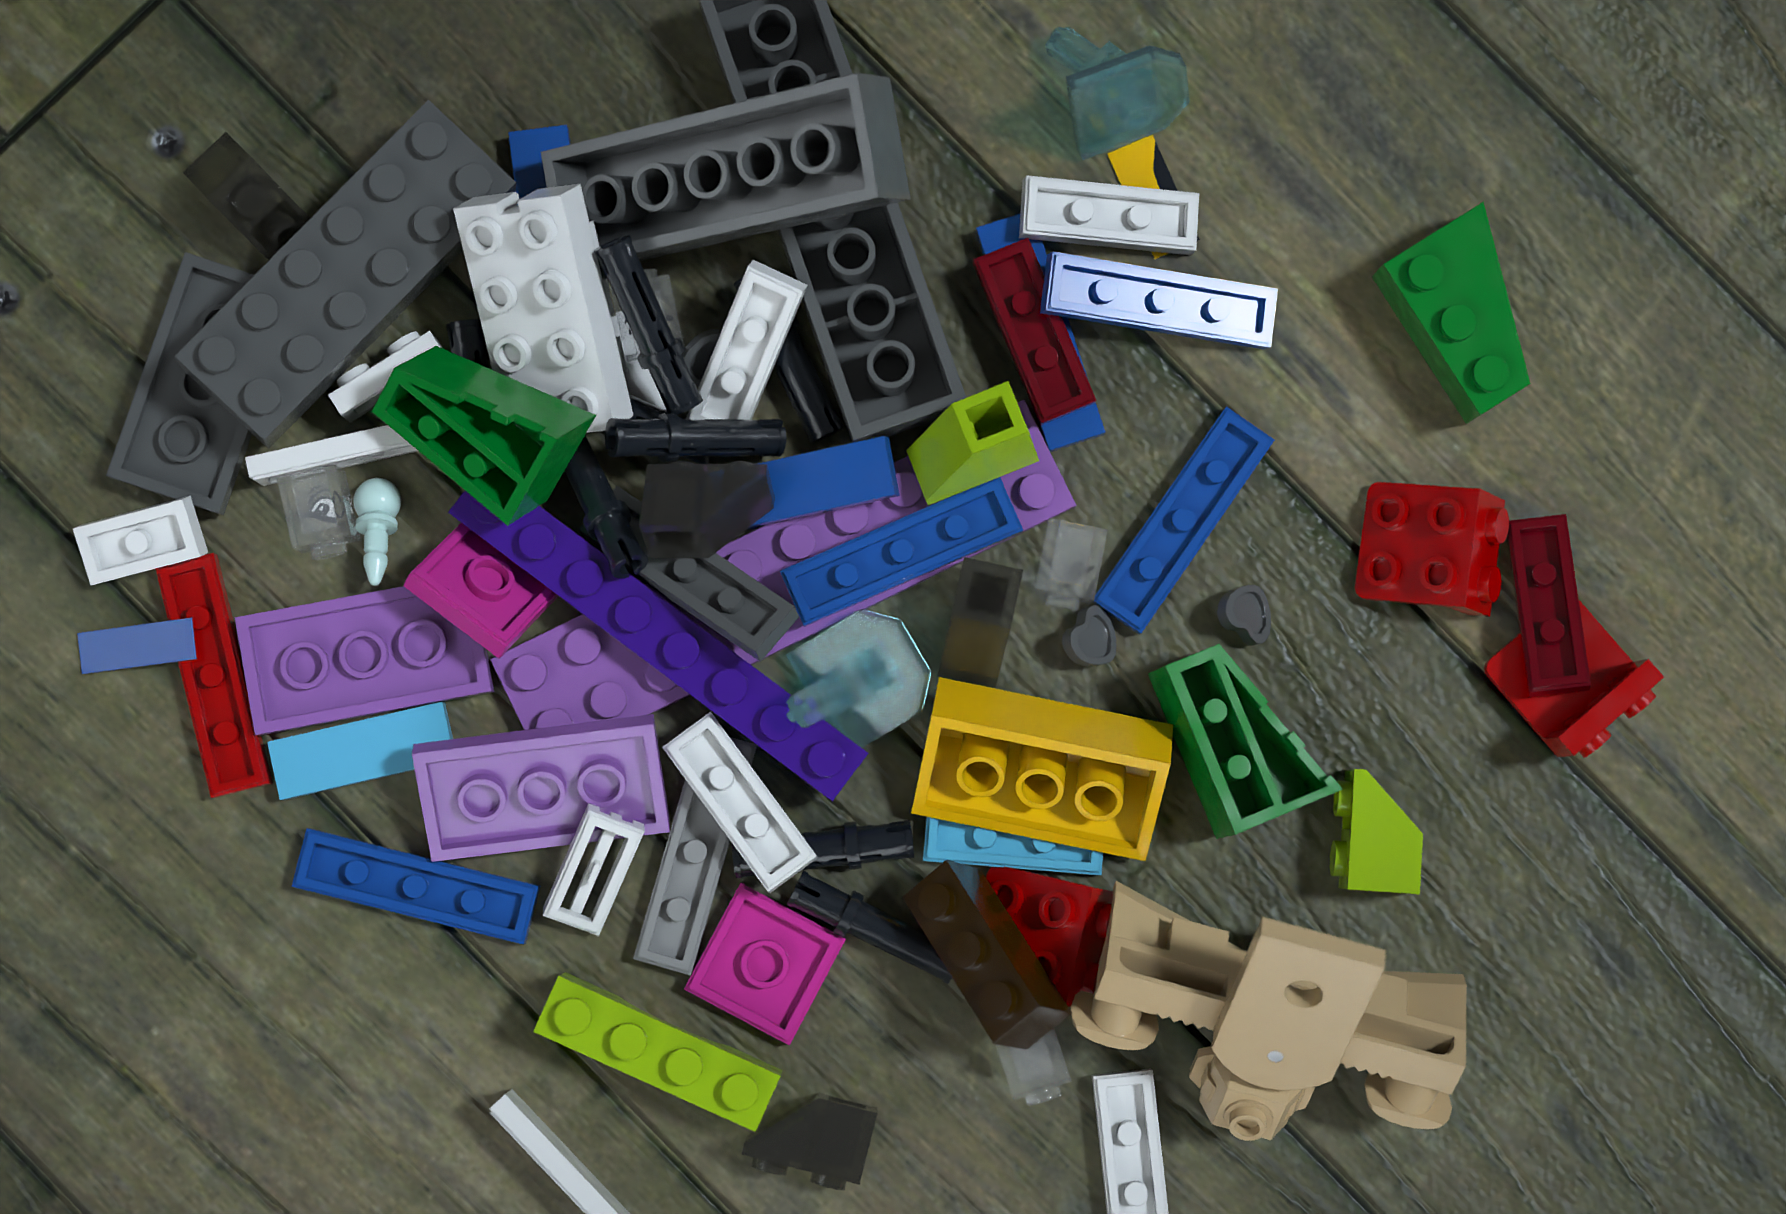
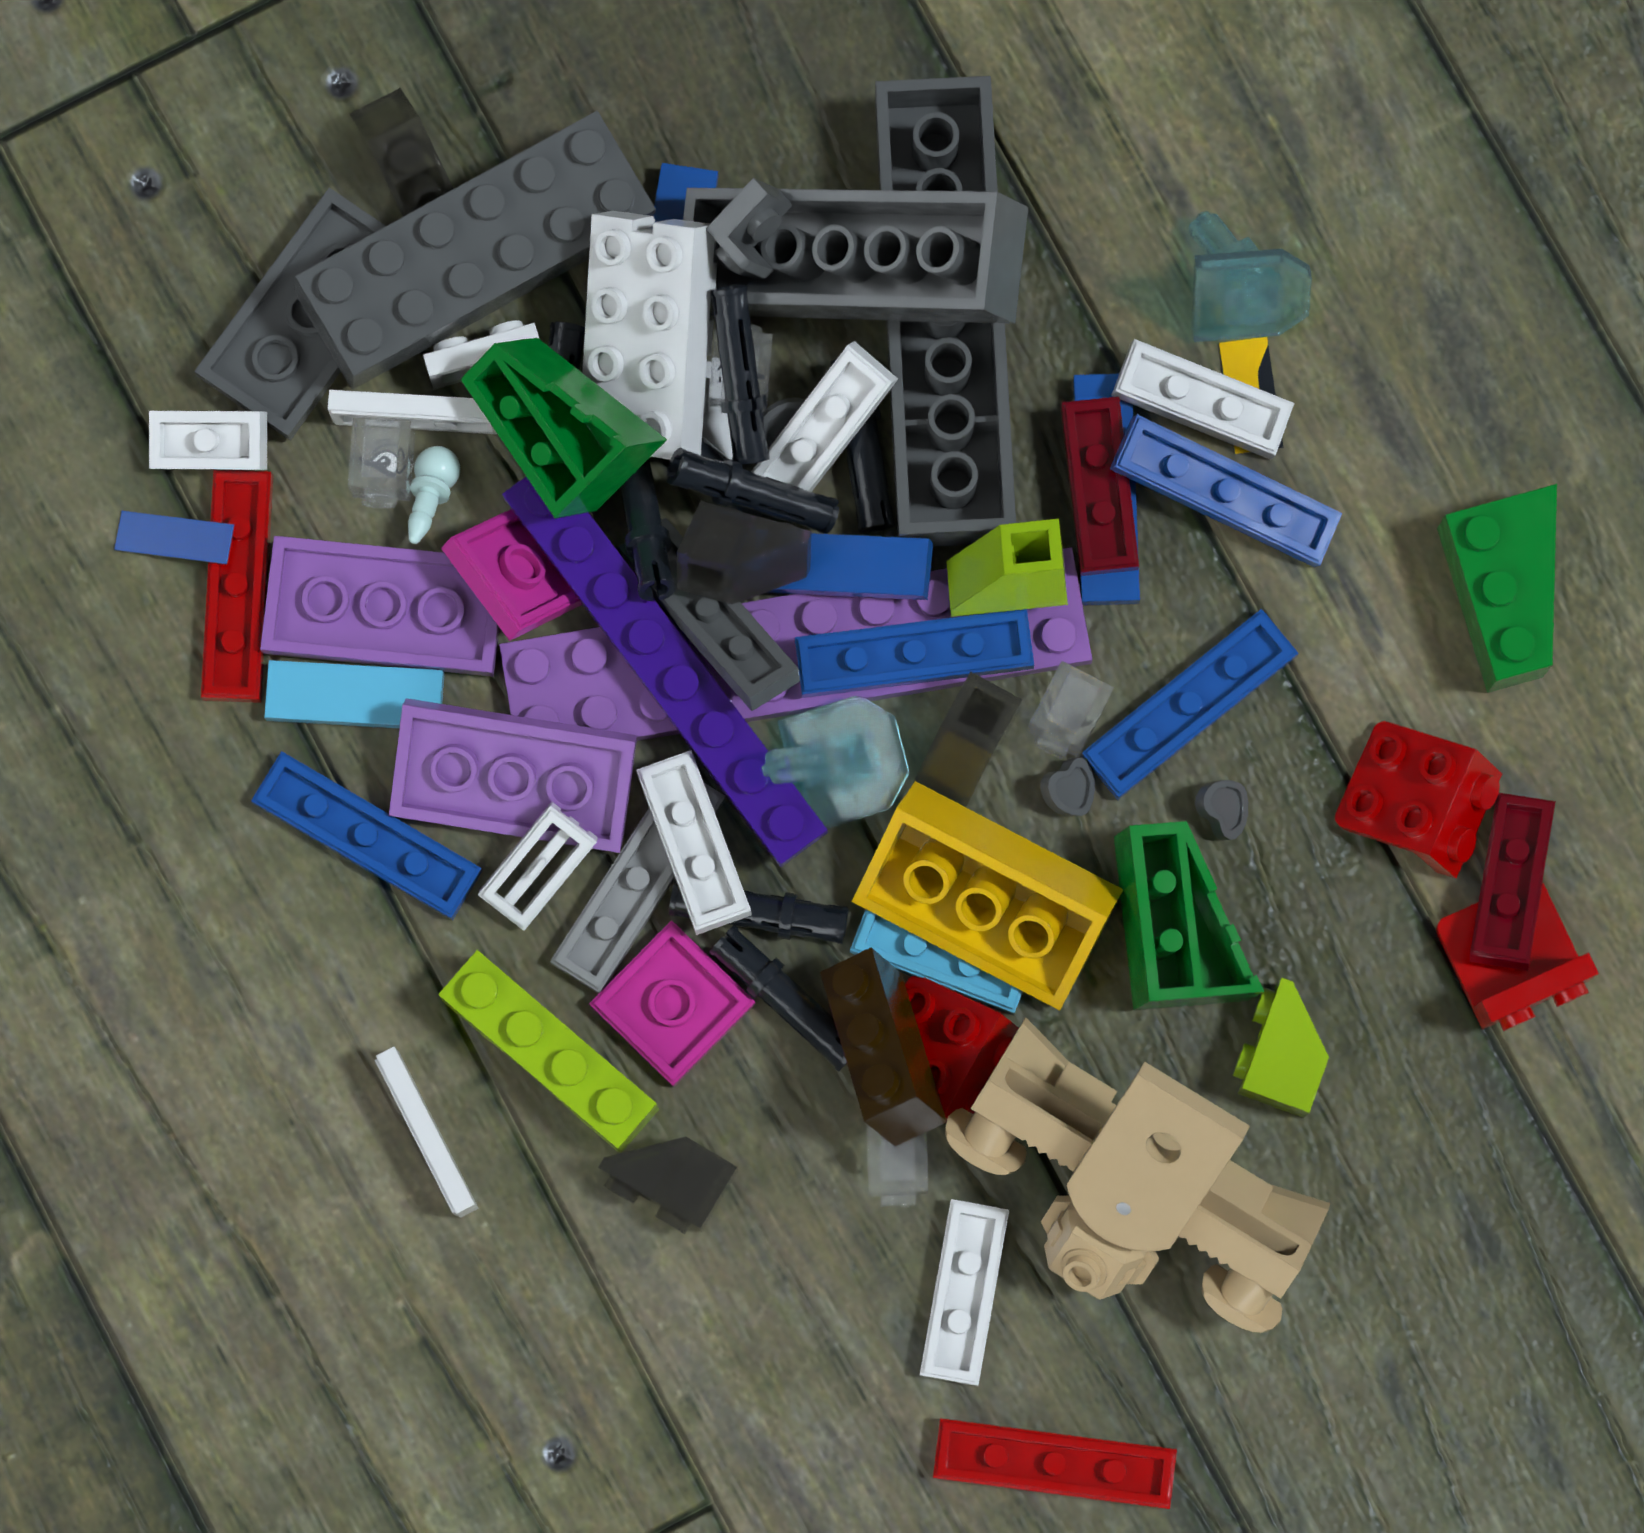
camera: 25 degrees right, 5 degrees down
none -> dark grey bracket [706,178,793,278]

